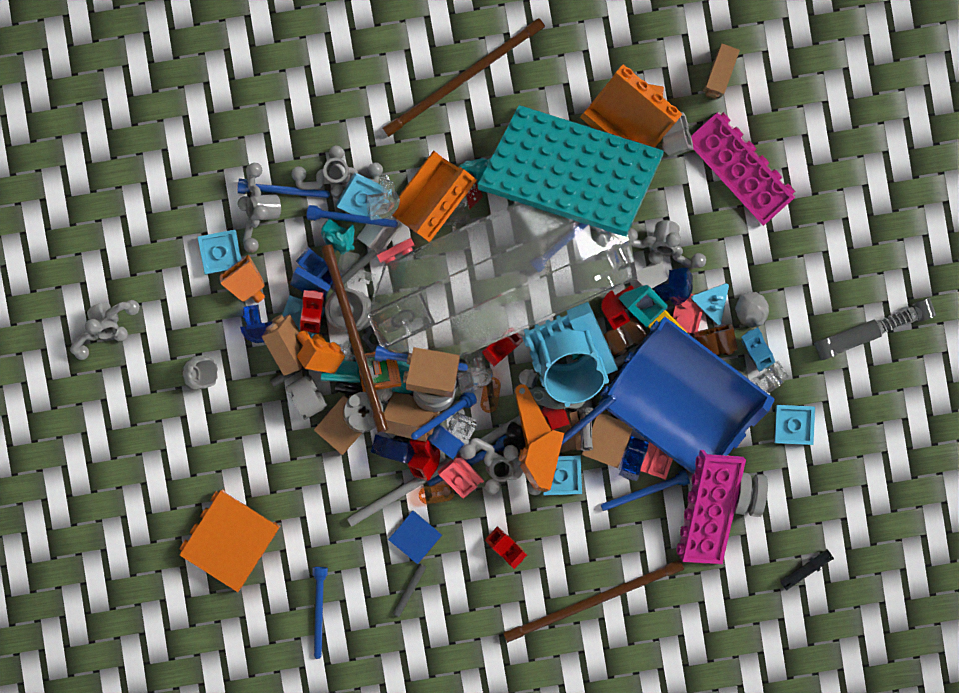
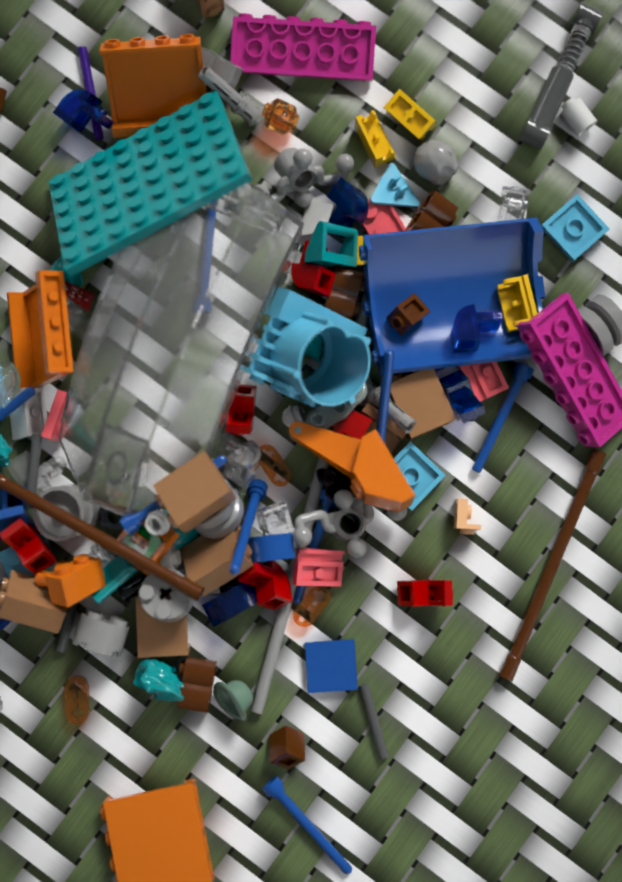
camera: 45 degrees left, 5 degrees down
dark azure brick [741,327,775,372] -> none
none -> clear blue brick [53,89,114,133]
none -> clear orange beam [64,675,90,725]
none -> dark purple bar [77,46,104,140]
none -> teal hair [133,658,184,701]
none -> white plate [145,510,171,535]
none -> reddish brown brick [177,656,217,713]
none -> light grey pin [198,65,263,127]
none -> sand green hat [213,680,253,721]
none -> clear orange head [262,98,299,135]
none -> reddish brown panel [269,725,305,770]
none -> yellow hinge [355,110,396,168]
none -> yellow hinge [383,89,436,140]
none -> reddish brown bracket [386,293,431,336]
none -> clear blue brick [451,304,502,353]
none -> light nougat bracket [453,498,481,535]
none -> yellow hinge [496,274,537,333]
none -> white brick [561,97,597,136]

